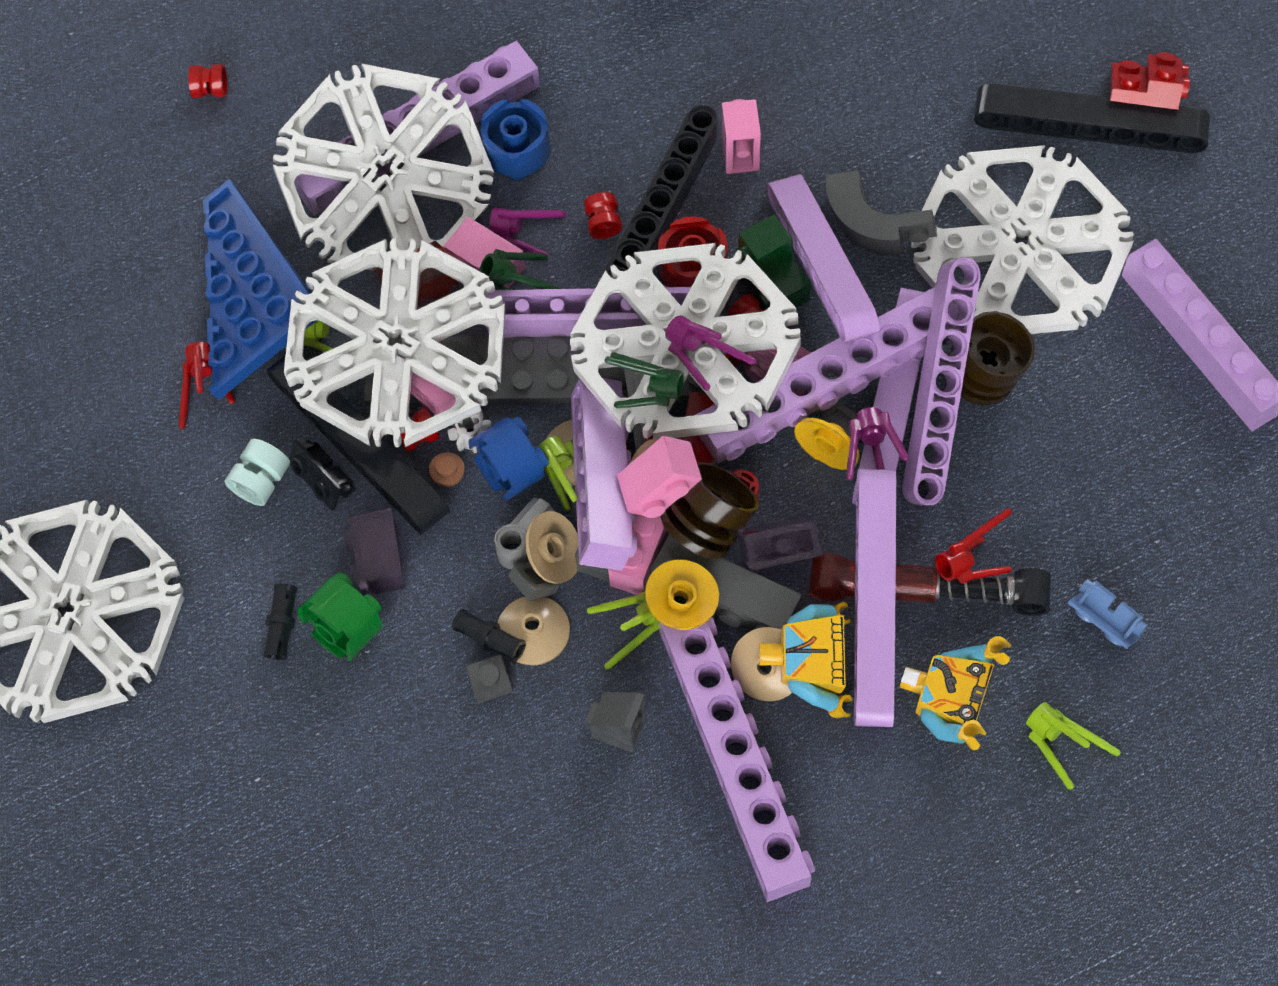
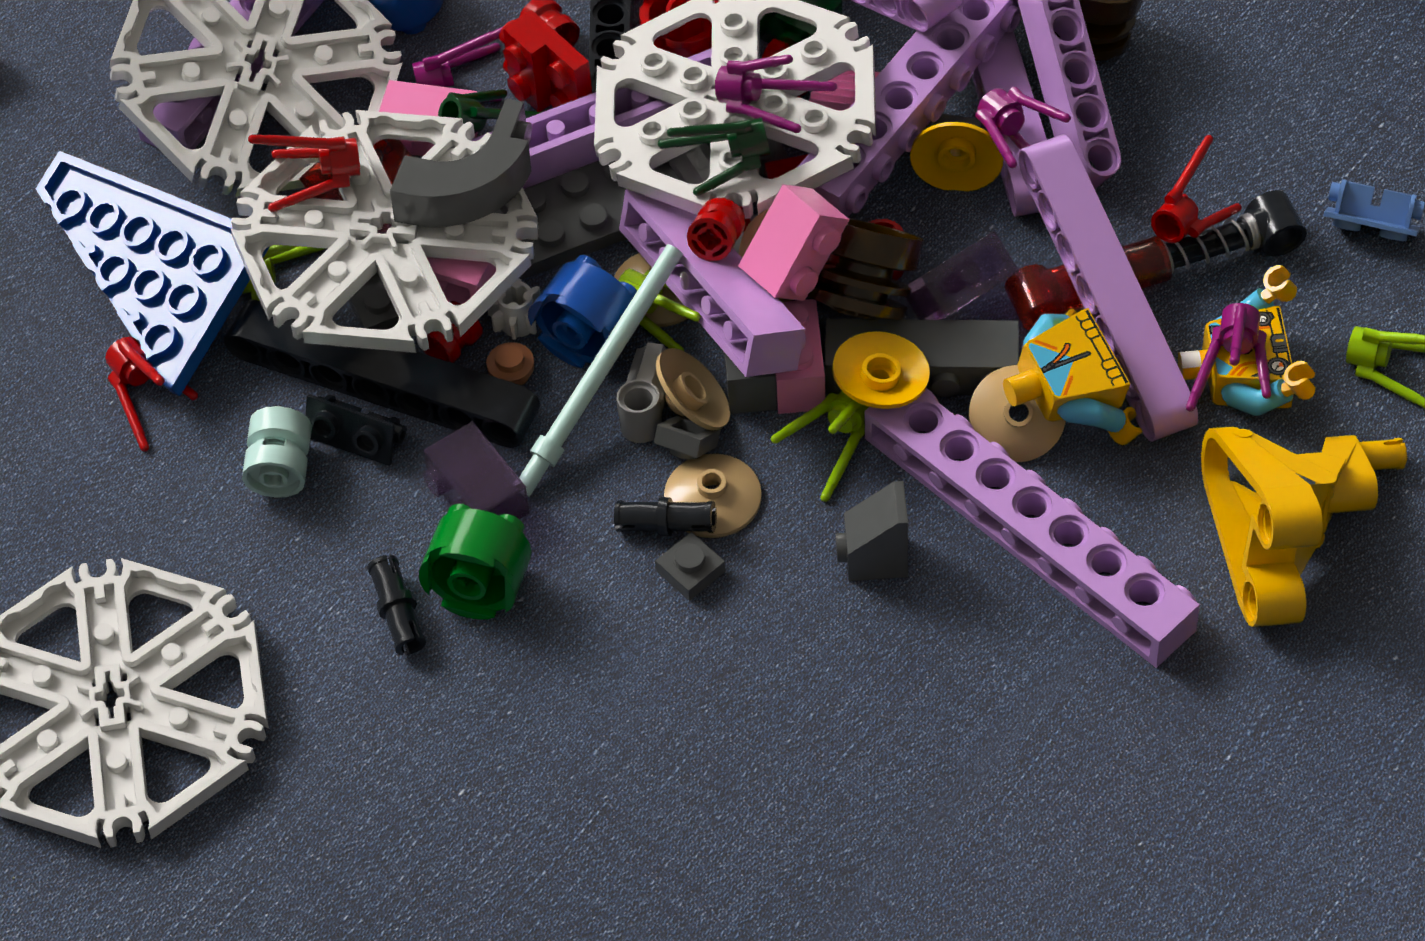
camera: 25 degrees left, 10 degrees down
none -> red plant [248,134,360,212]
none -> dark grey arch [390,98,532,227]
none -> red plate [499,9,592,112]
none -> light aqua bar [513,244,683,497]
none -> red wheel [687,198,746,261]
none -> magenta plant [1186,303,1271,412]
none -> yellow connector [1201,426,1407,627]

